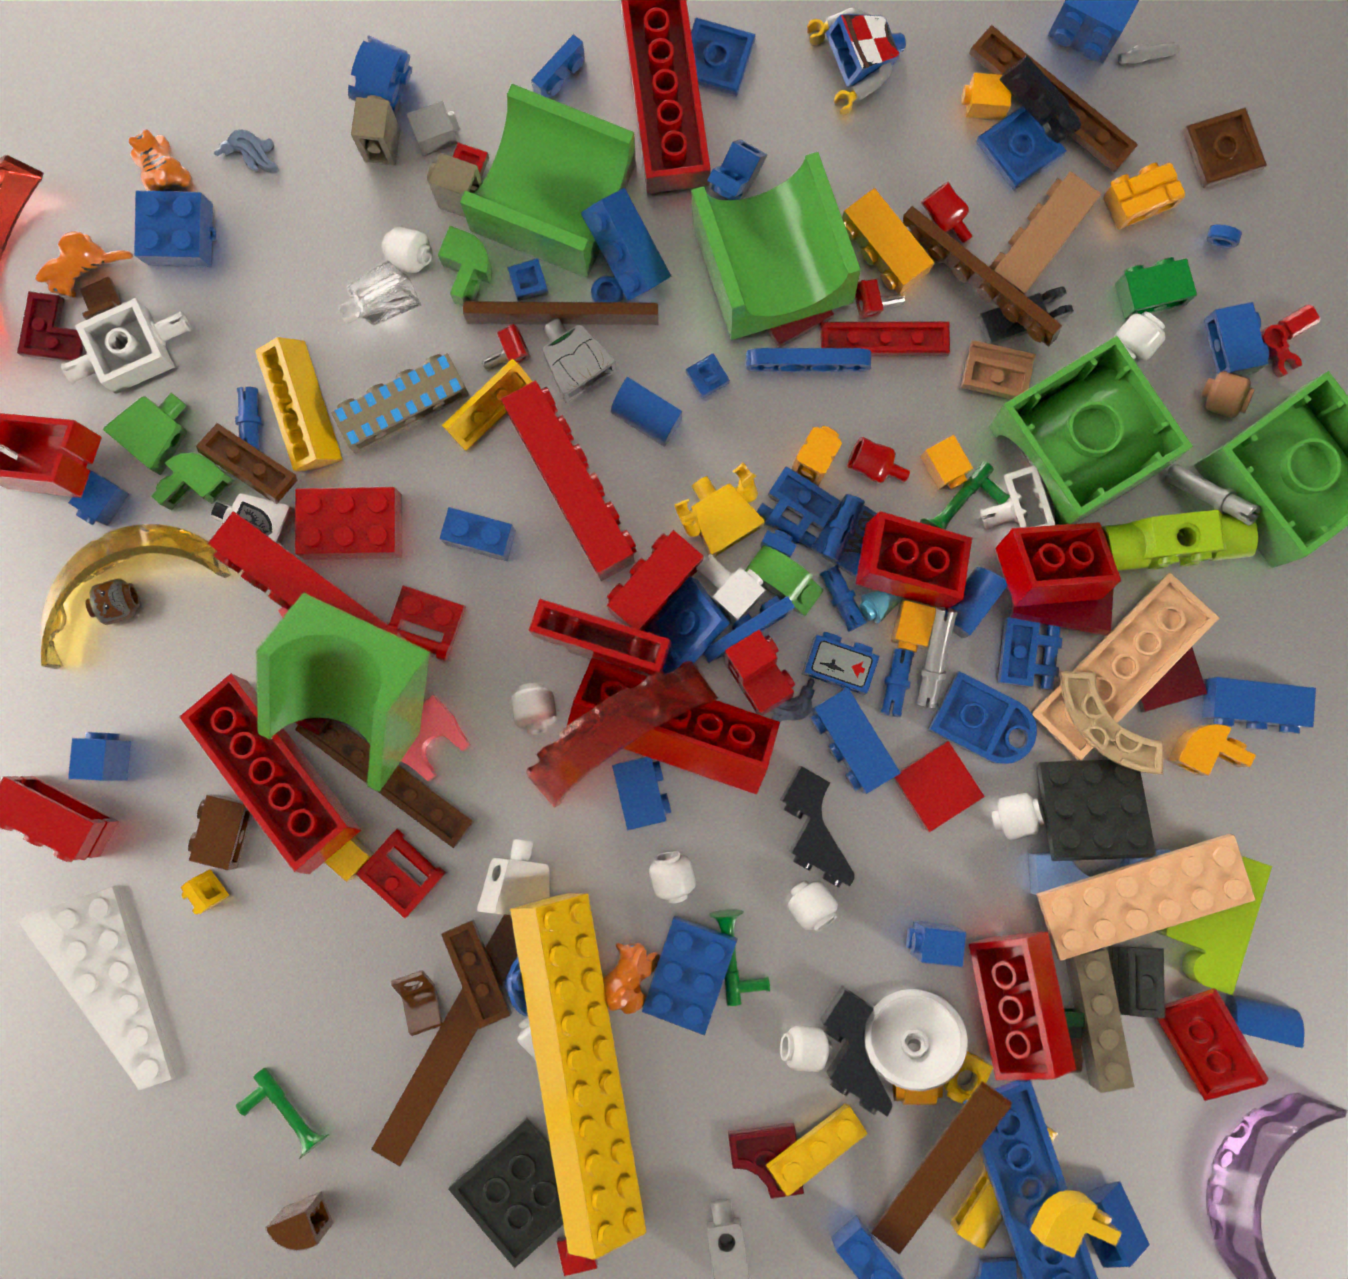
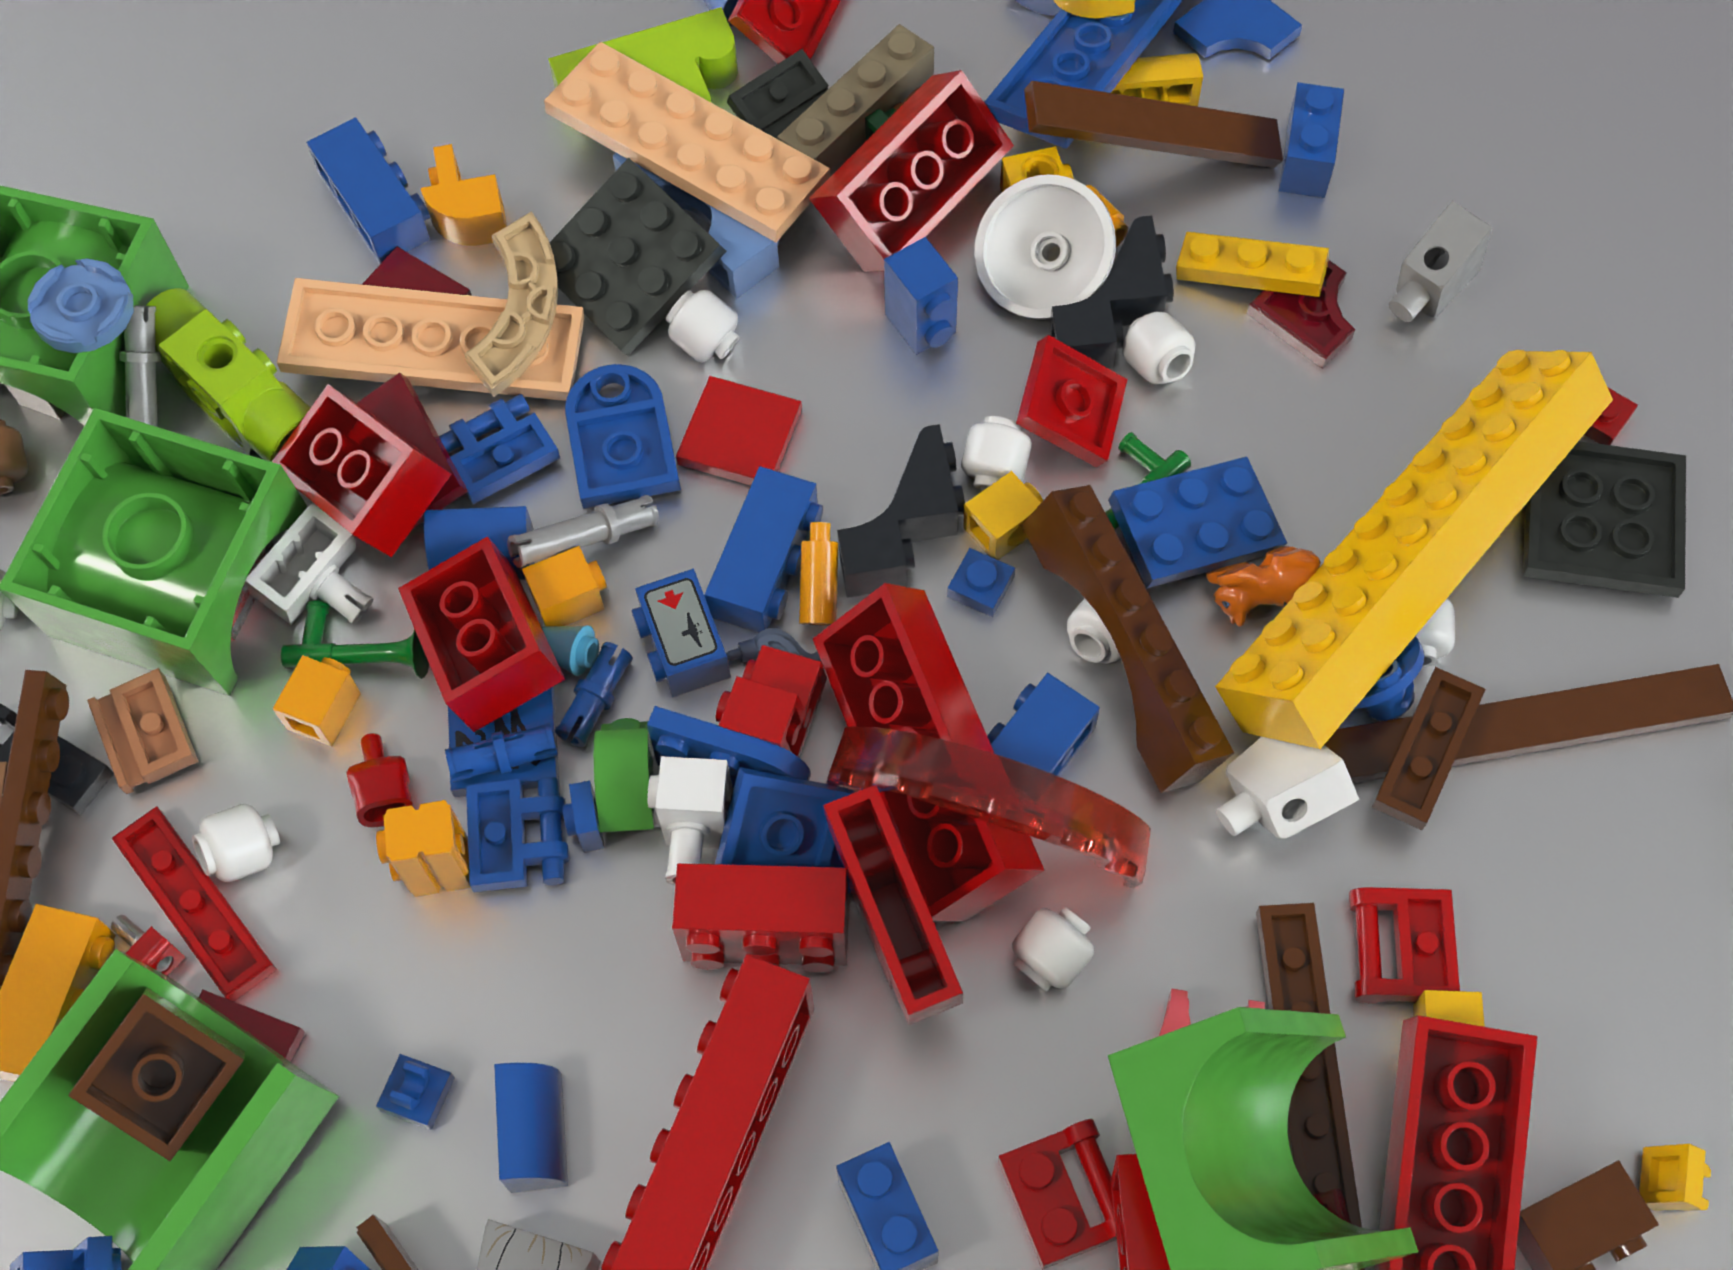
camera: 125 degrees left, 20 degrees down
reddish brown bracket [391,970,443,1036] -> none
yellow torso [674,462,765,558] -> none
blue beam [746,348,871,372] -> none
blue pin [880,649,915,717] -> none
none -> medium blue tile [28,259,134,353]
none -> reddish brown brick [68,987,245,1161]
none -> white head [192,804,280,882]
none -> light orange cylinder [799,522,838,625]
none -> blue plate [947,548,1015,618]
none -> yellow brick [963,471,1043,560]
none -> red plate [1016,334,1128,468]
none -> reddish brown arch [1021,485,1234,793]

